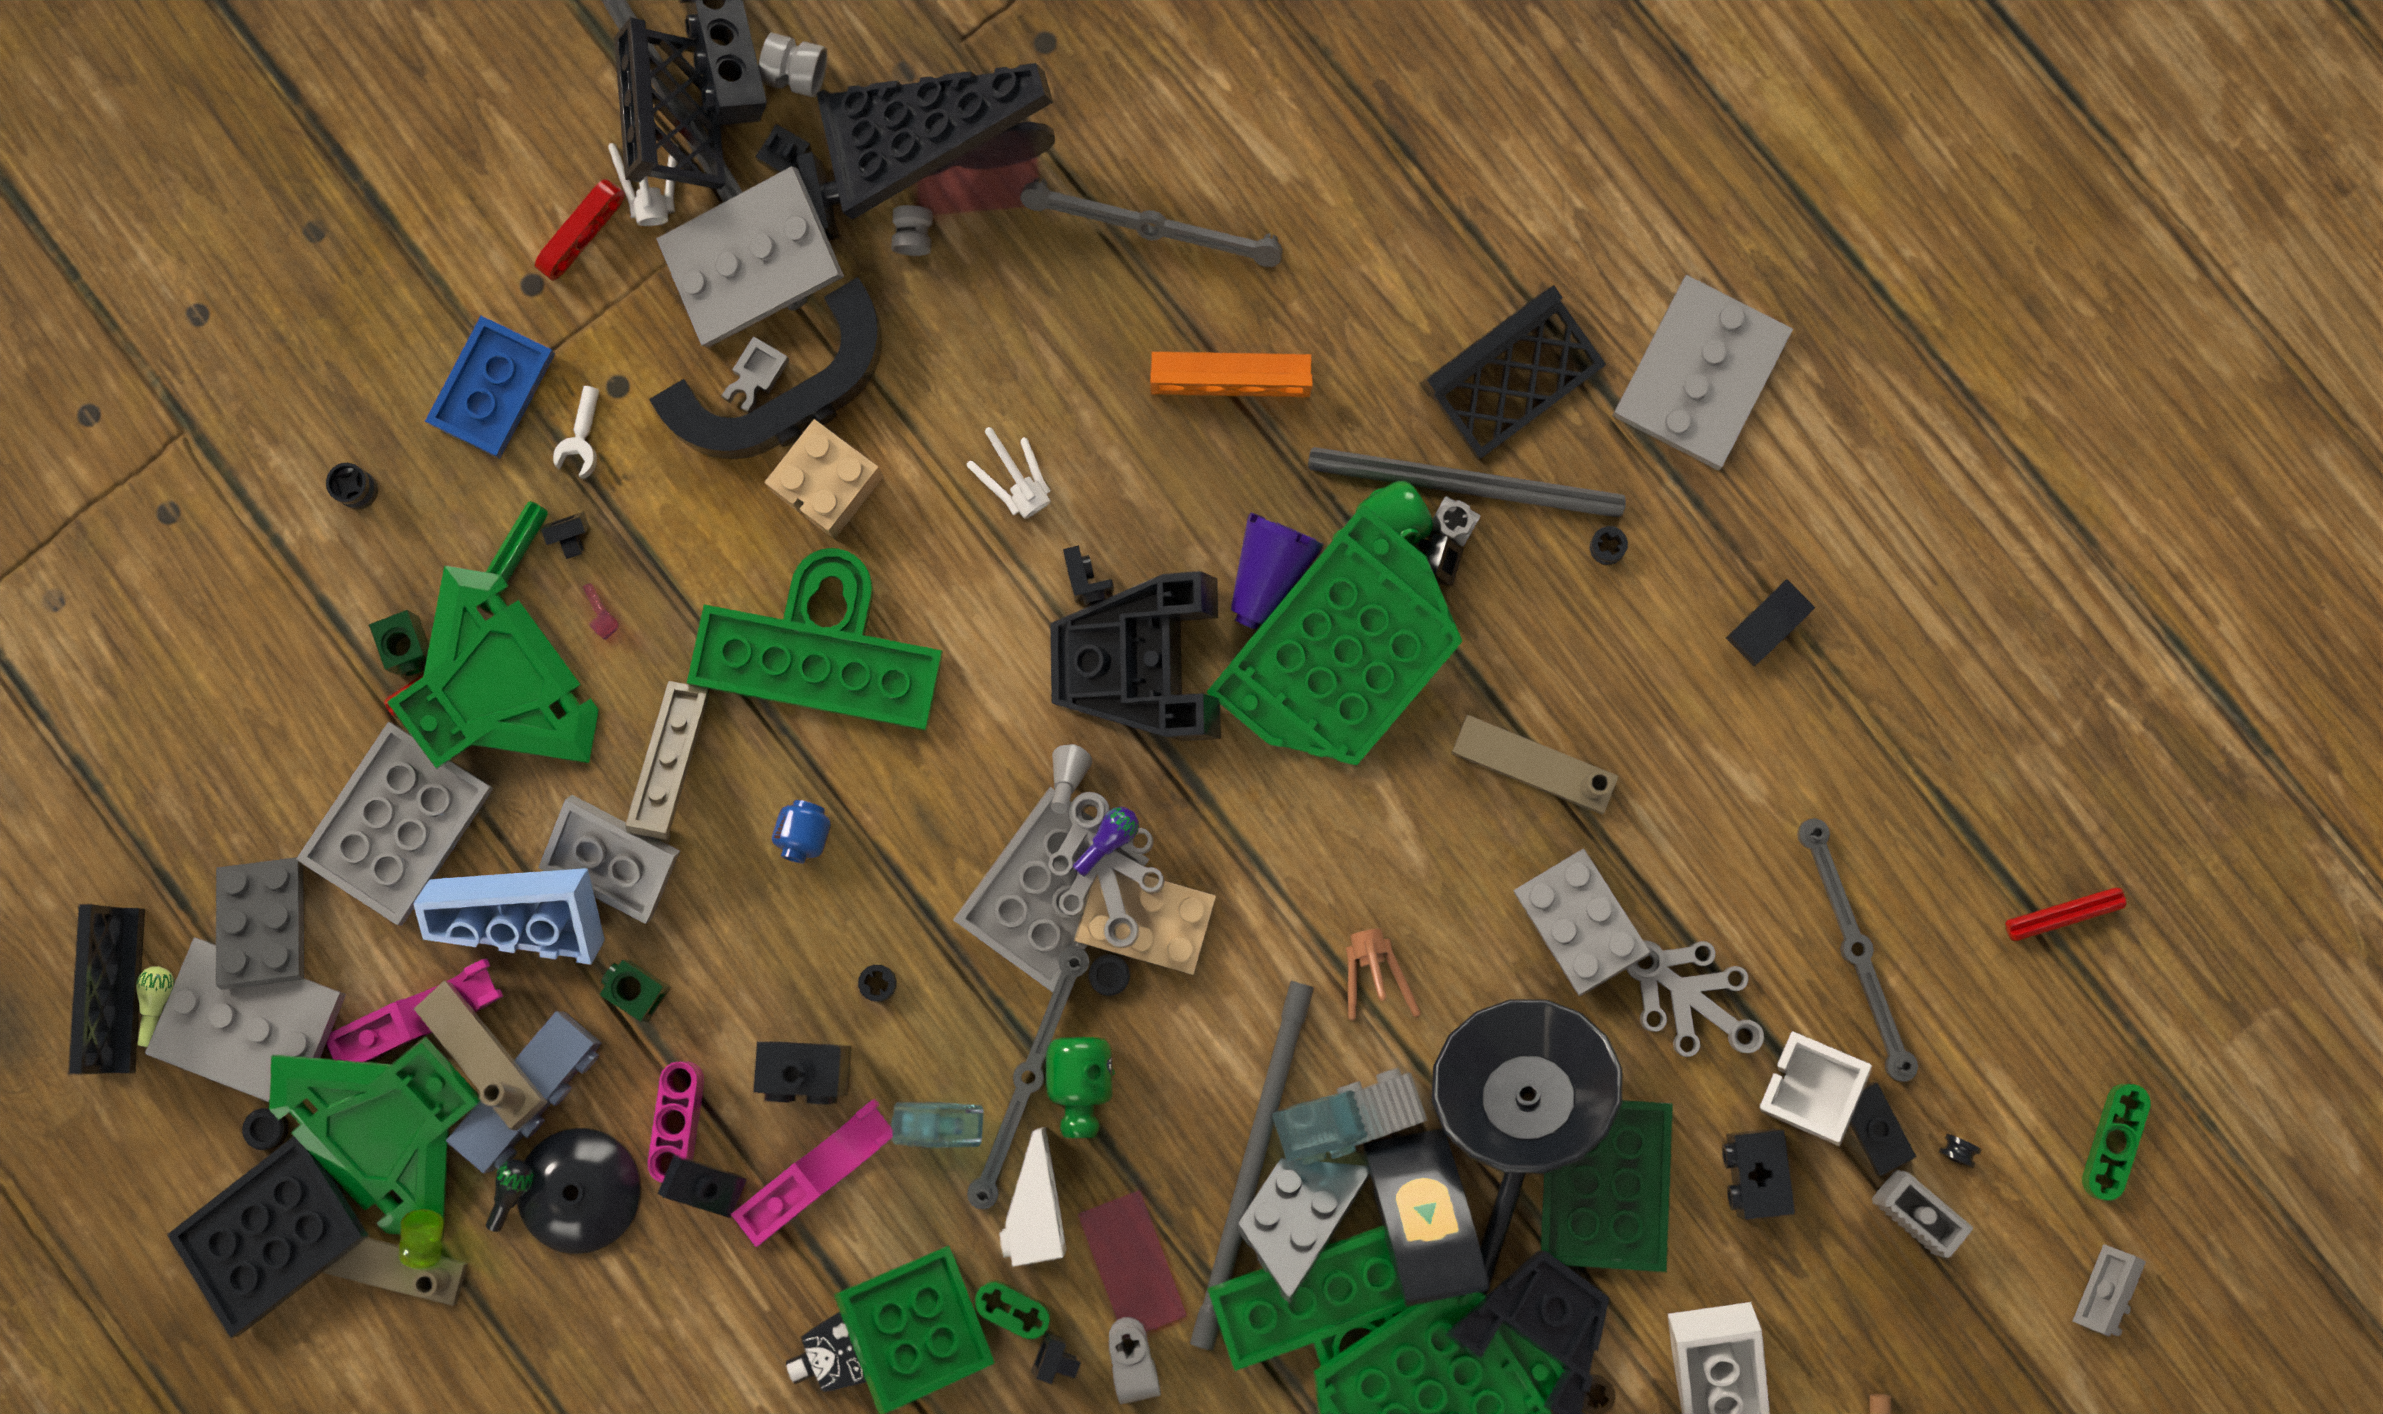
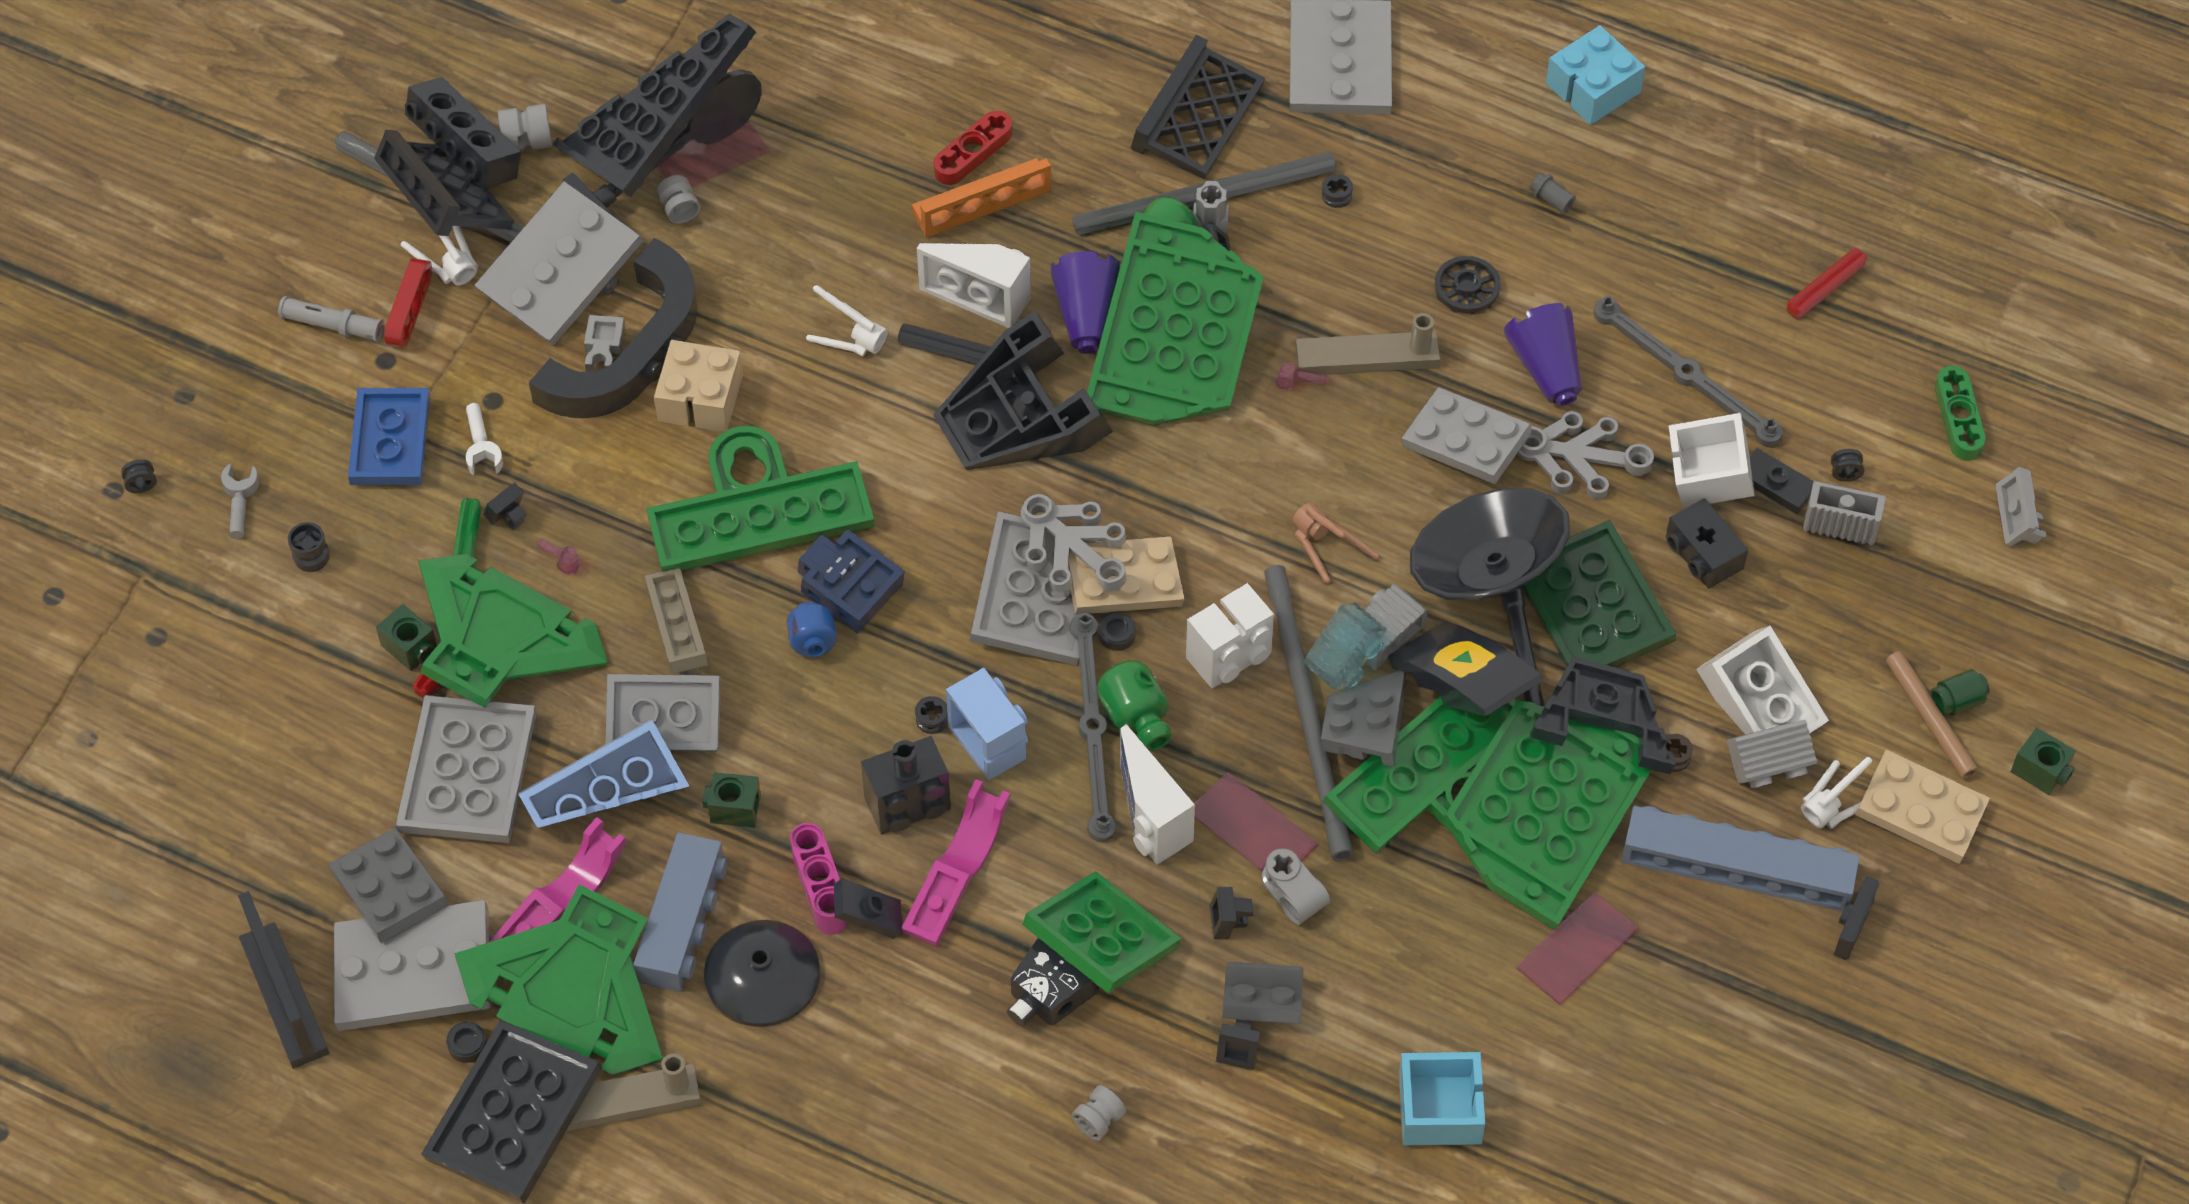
camera: 25 degrees left, 25 degrees down
yellowish green piece [136,966,175,1047] -> none
clear neon green wheel [398,1209,444,1269] -> none
dark tan piece [414,980,548,1131] -> none
black piece [486,1159,534,1232] -> none
black tile [755,124,812,173] -> none
clear light blue brick [891,1102,984,1148] -> none
green beam [975,1280,1050,1339] -> none
dark grey piece [1020,177,1283,267] -> none
light grey cone [1051,744,1092,813] -> none
black bracket [1063,545,1114,606] -> none
dark purple piece [1073,807,1139,877] -> none
black slope [1726,579,1815,666] -> none
none -> black bush [121,459,157,493]
none -> light grey piece [221,463,259,539]
none -> light grey pin [278,296,385,342]
none -> dark blue piece [798,529,905,634]
none -> black axle [898,323,991,364]
none -> white slope [917,243,1031,328]
none -> red beam [933,111,1012,185]
none -> light blue piece [946,668,1028,781]
none -> white piece [1186,583,1274,689]
none -> clear pink hand [1276,362,1328,390]
none -> black wheel [1435,256,1500,314]
none -> dark purple cone [1504,303,1582,406]
none -> dark grey pin [1530,173,1576,214]
none -> medium azure piece [1546,25,1645,125]

